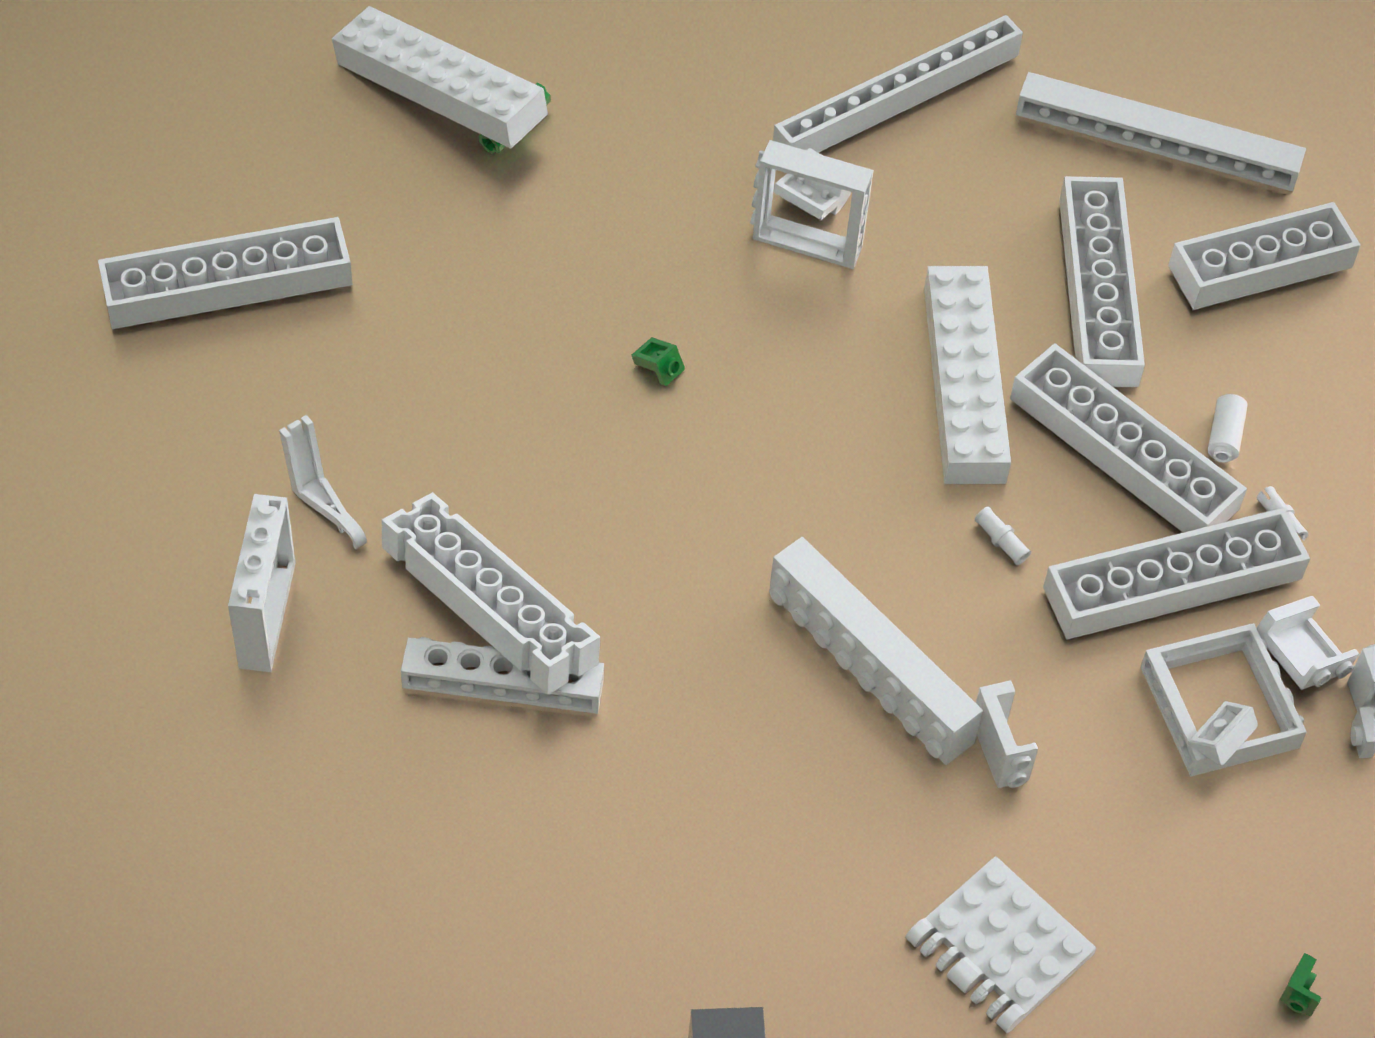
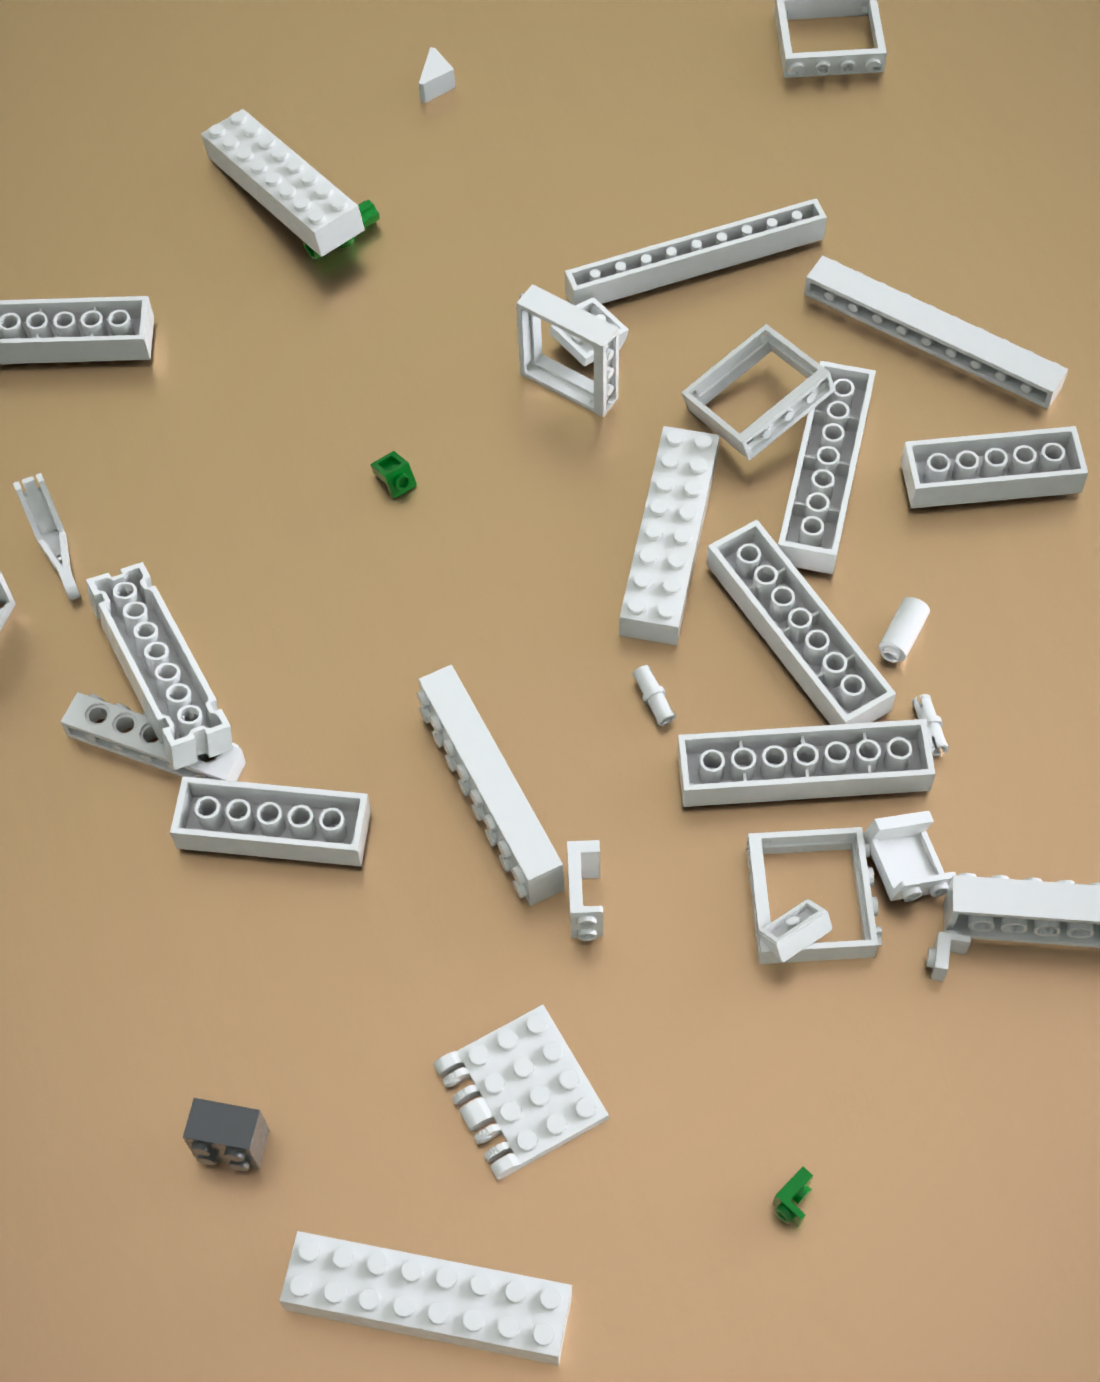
camera: 20 degrees right, 5 degrees up
none -> white brick [170,776,371,867]
none -> white window [681,324,836,461]

